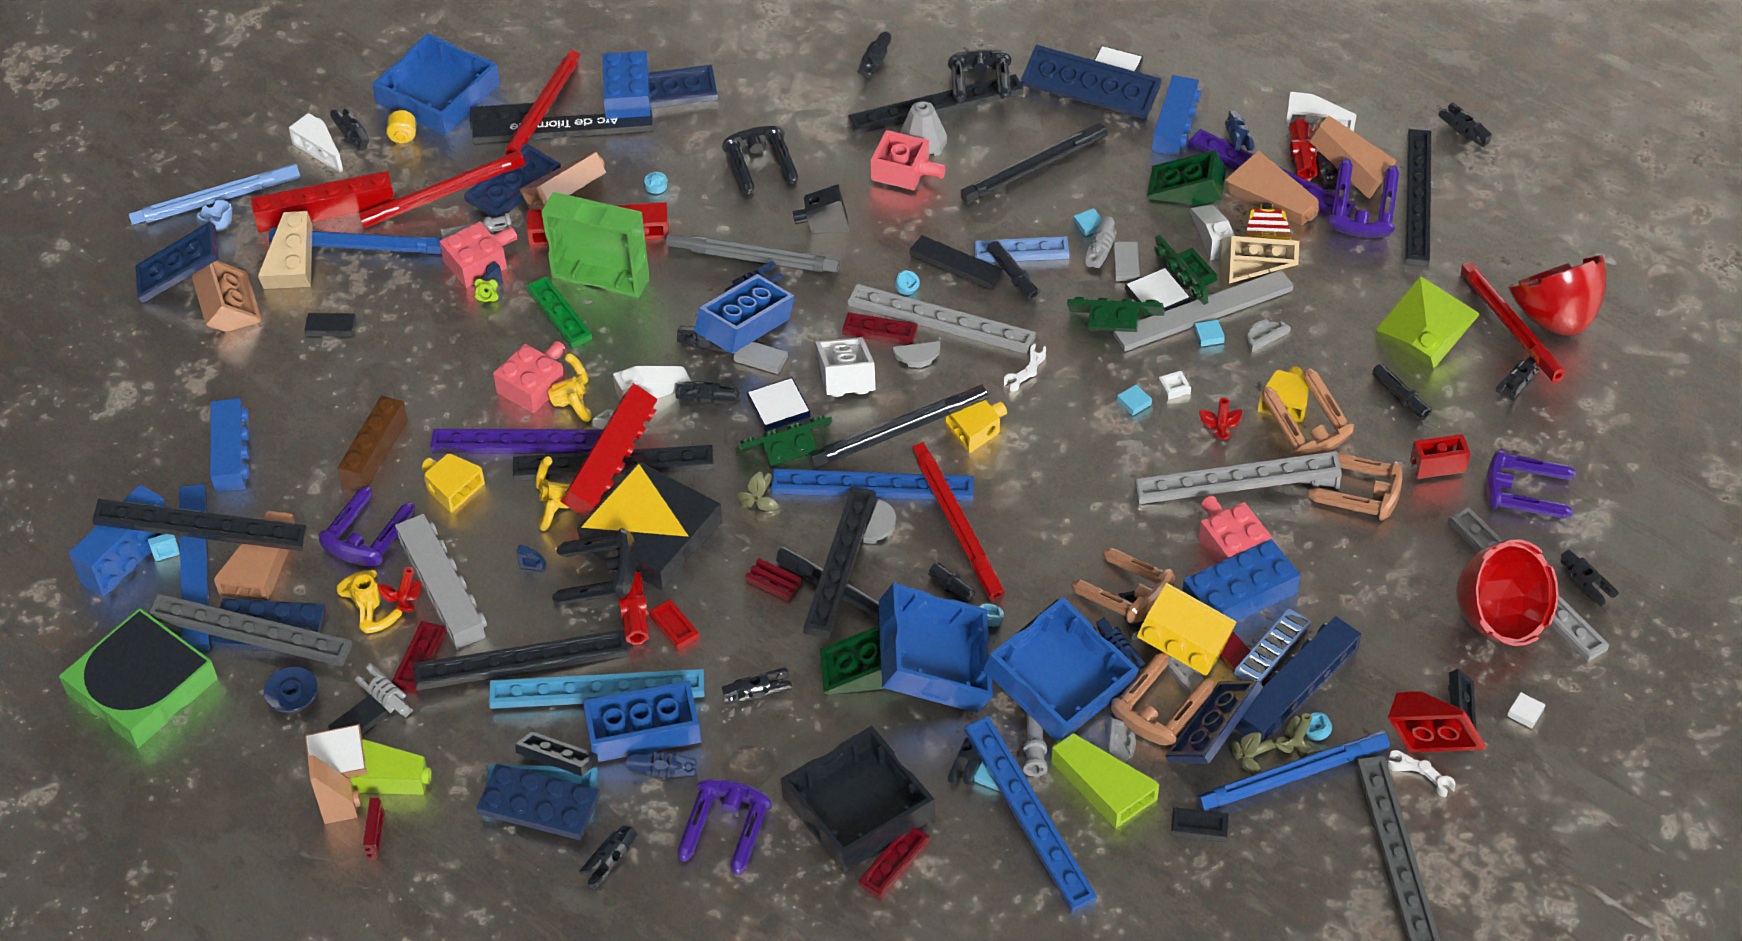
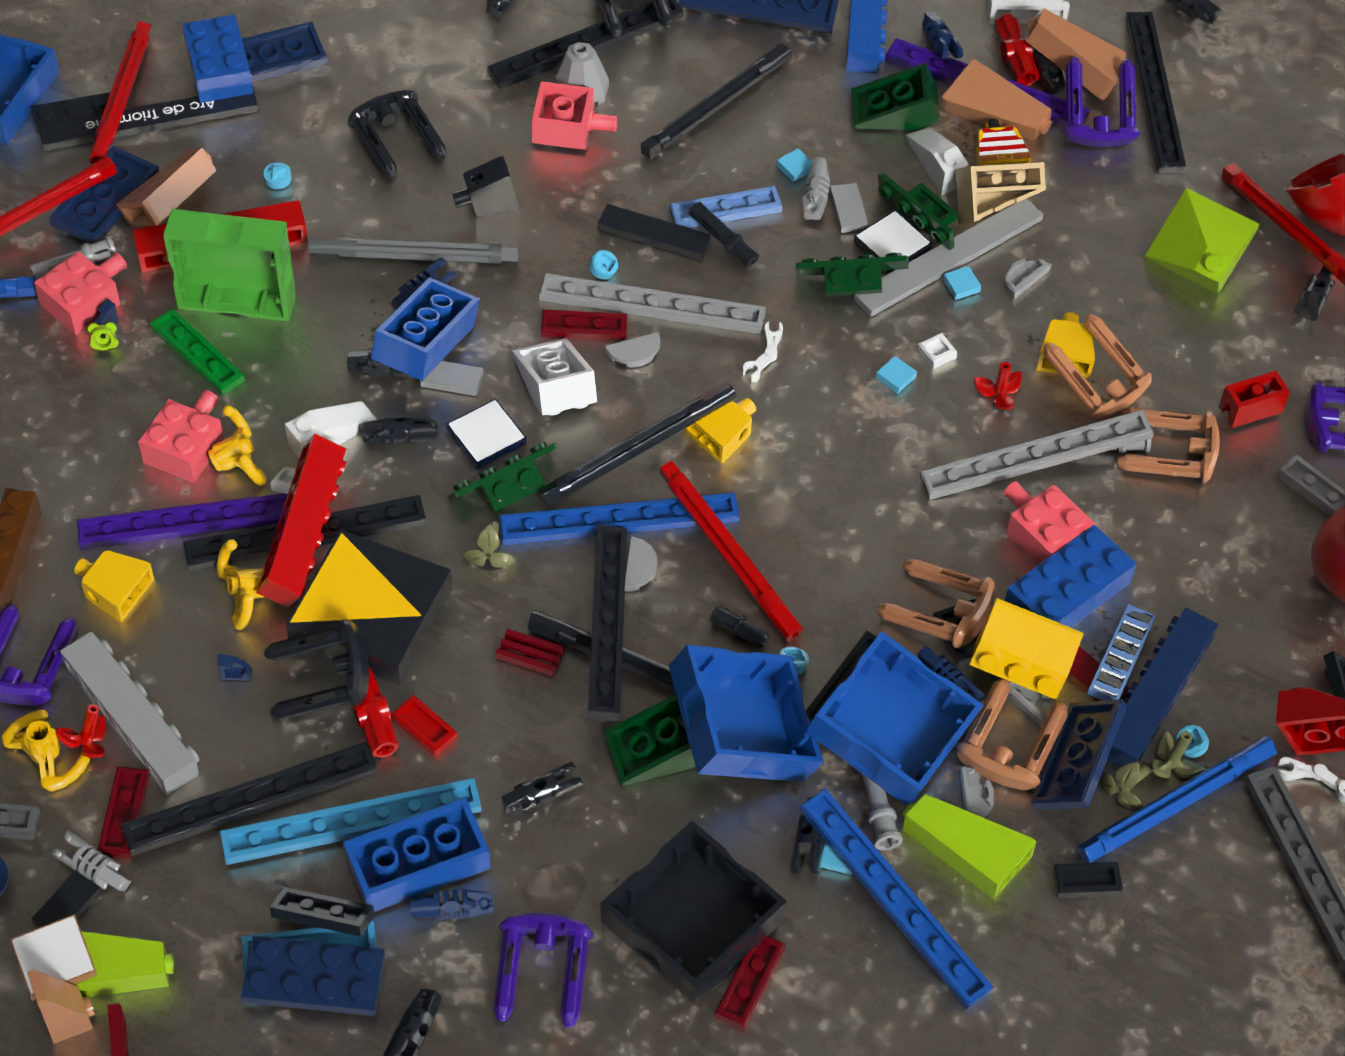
camera: 15 degrees left, 5 degrees up
black pin [1372,363,1432,420] -> none

